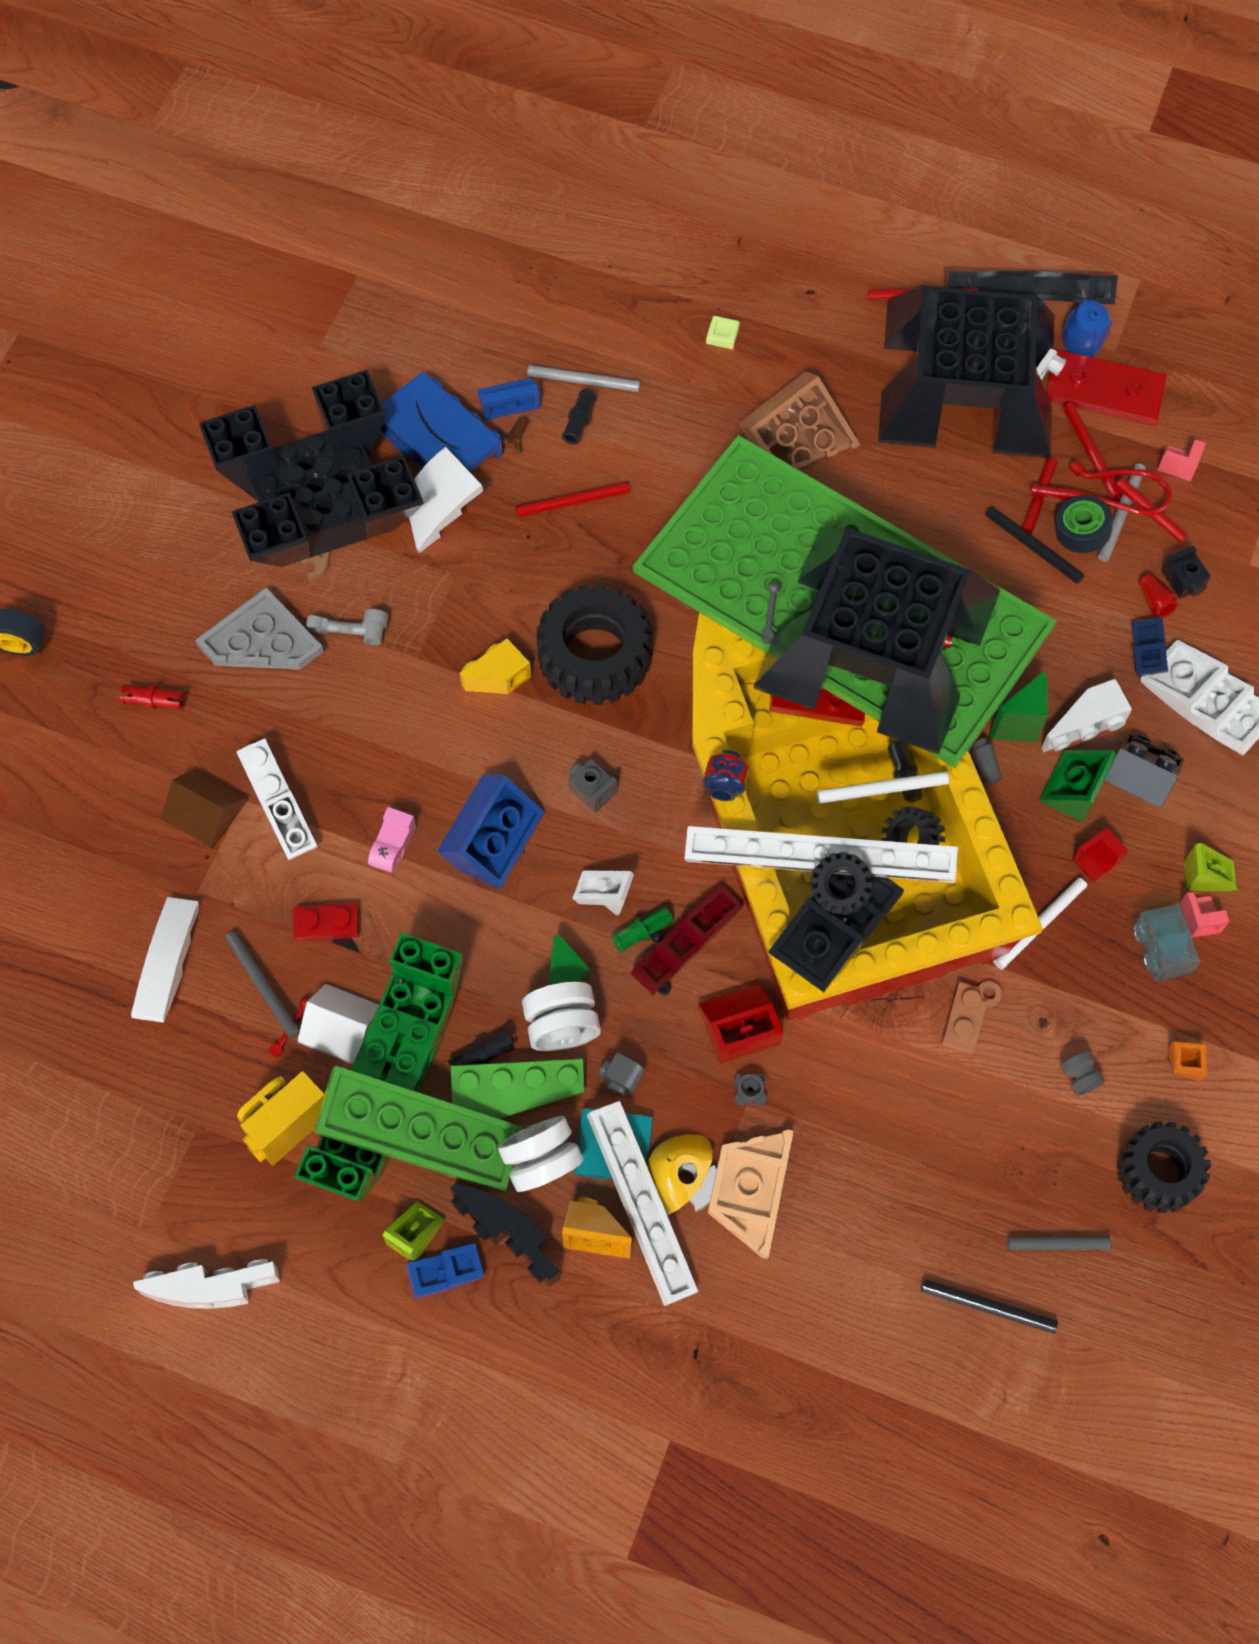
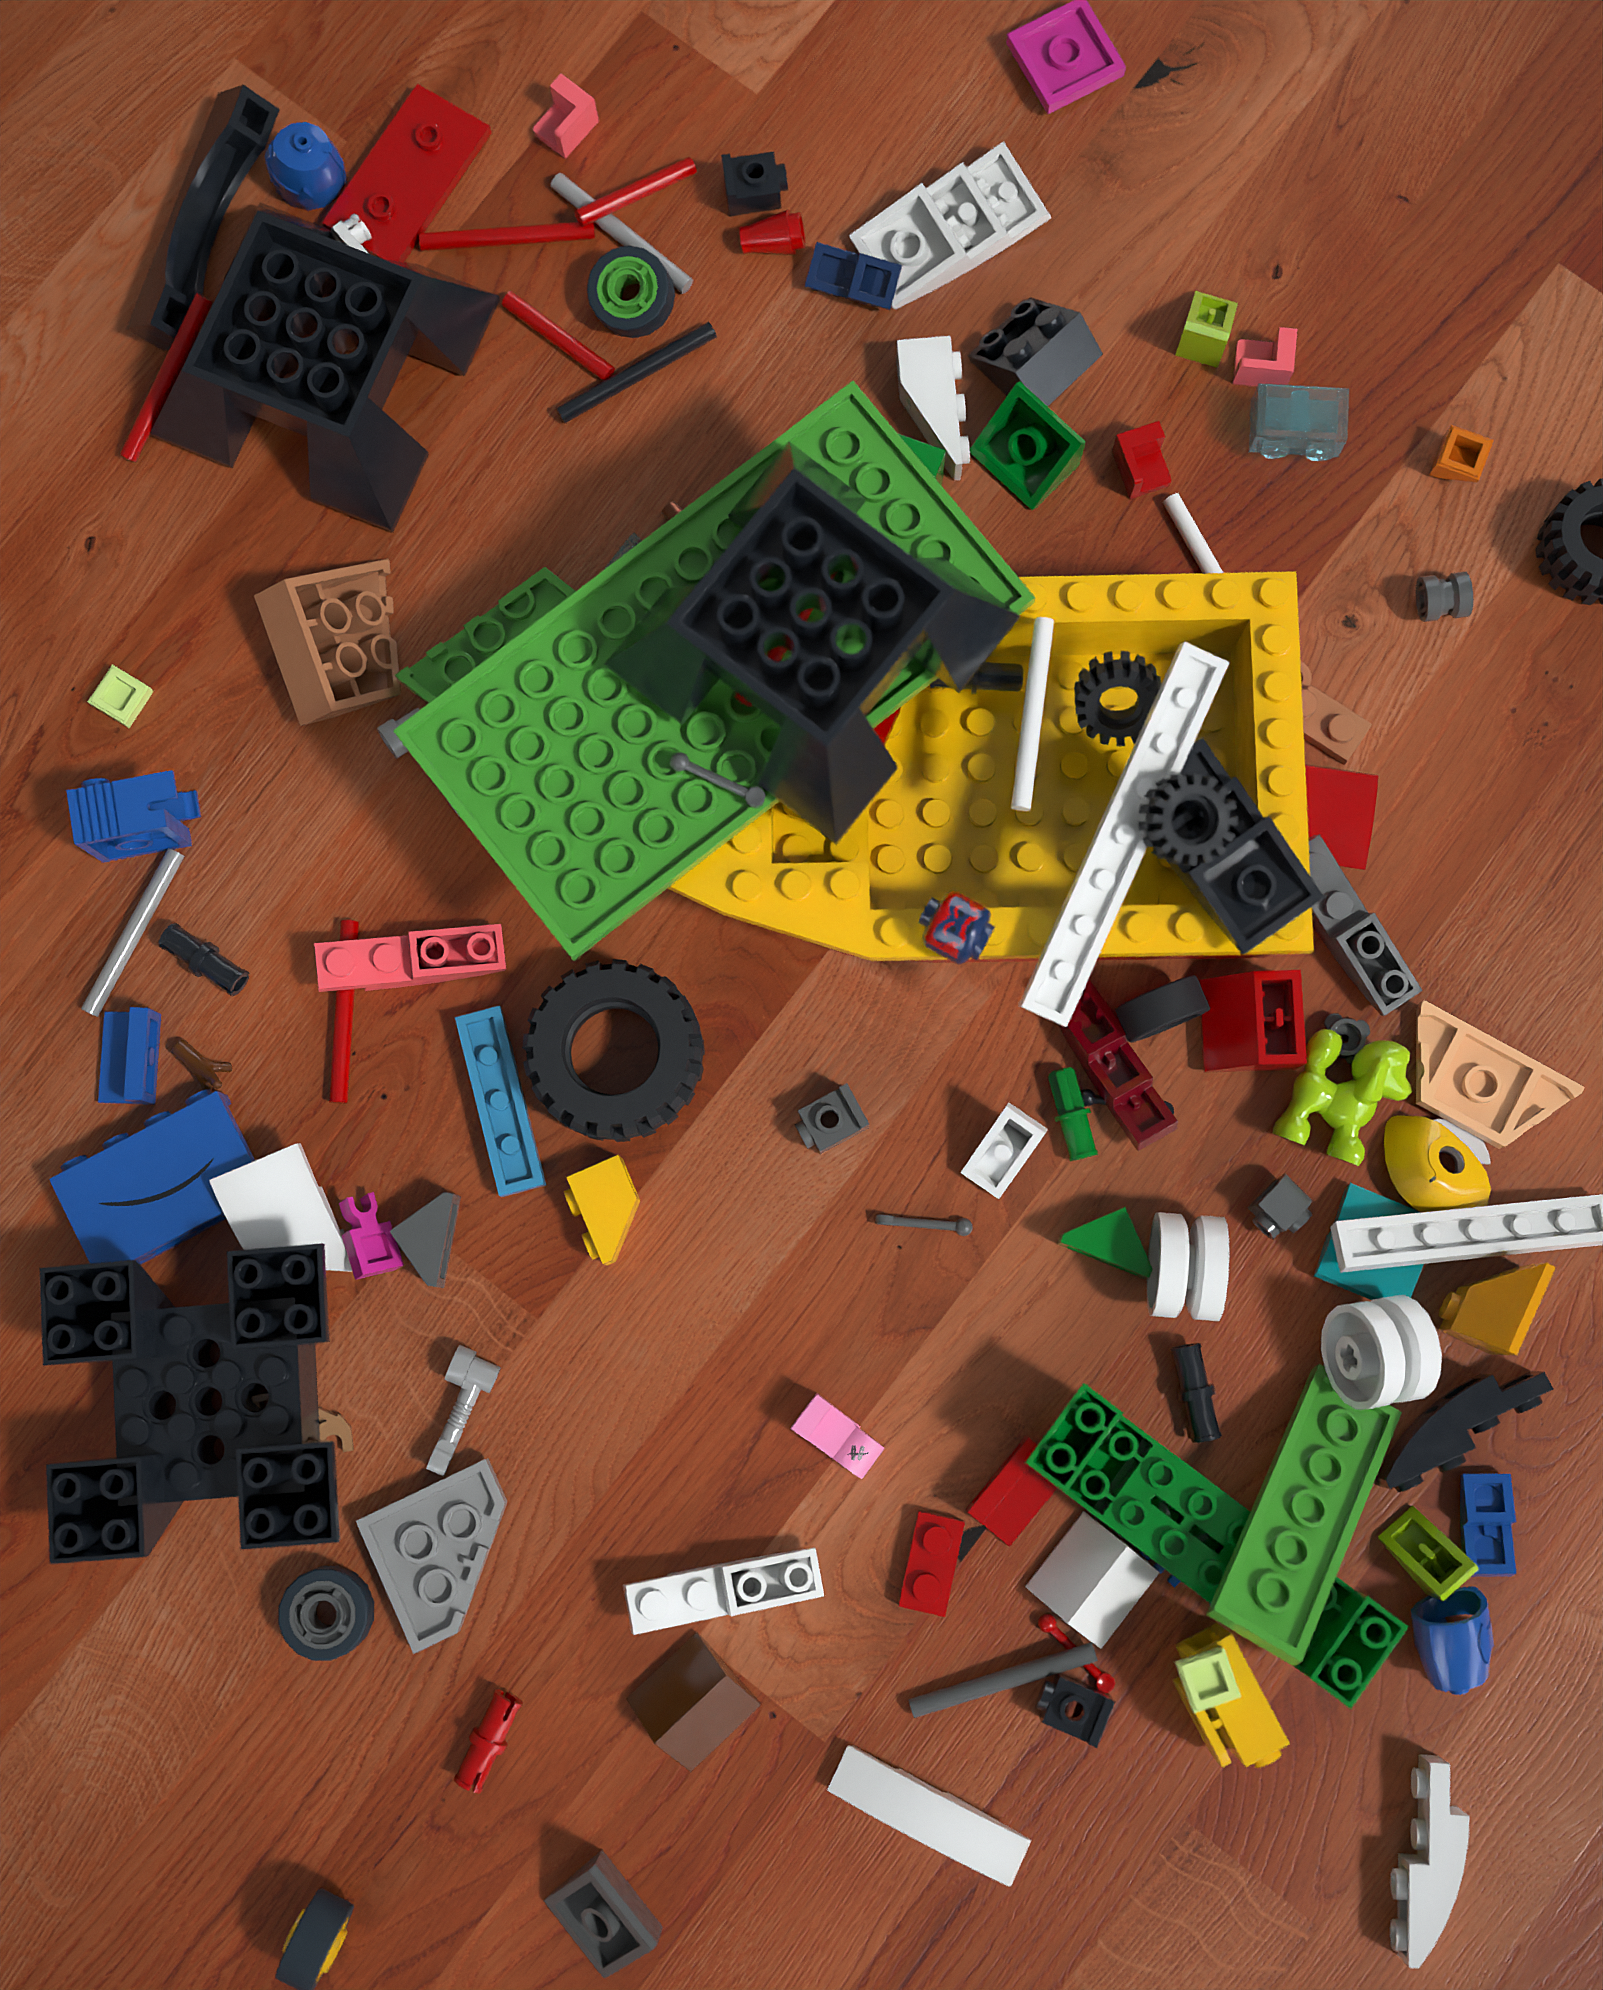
camera: 65 degrees left, 15 degrees up
blue slope [437,775,545,889] -> none
bright green wing [450,1058,584,1119] -> none
red piece [1030,460,1172,516] -> none
none -> blue piece [66,770,201,863]
none -> wheel [278,1566,374,1661]
none -> coral slope [314,924,506,992]
none -> dark pink plate [339,1192,404,1280]
none -> dark grey slope [390,1192,461,1288]
none -> dark azure plate [455,1006,546,1197]
none -> dark grey slope [544,1850,663,1979]
none -> dark grey hinge [875,1215,973,1236]
none -> red panel [965,1436,1057,1547]
none -> black brick [1035,1673,1115,1748]
none -> black tyre [1115,975,1210,1043]
none -> yellowish green tile [1175,1646,1241,1713]
none -> lime animal [1272,1029,1412,1166]
none -> red slope [1305,764,1379,870]
none -> dark grey slope [1309,834,1423,1016]
none -> blue helmet [1410,1586,1494,1695]

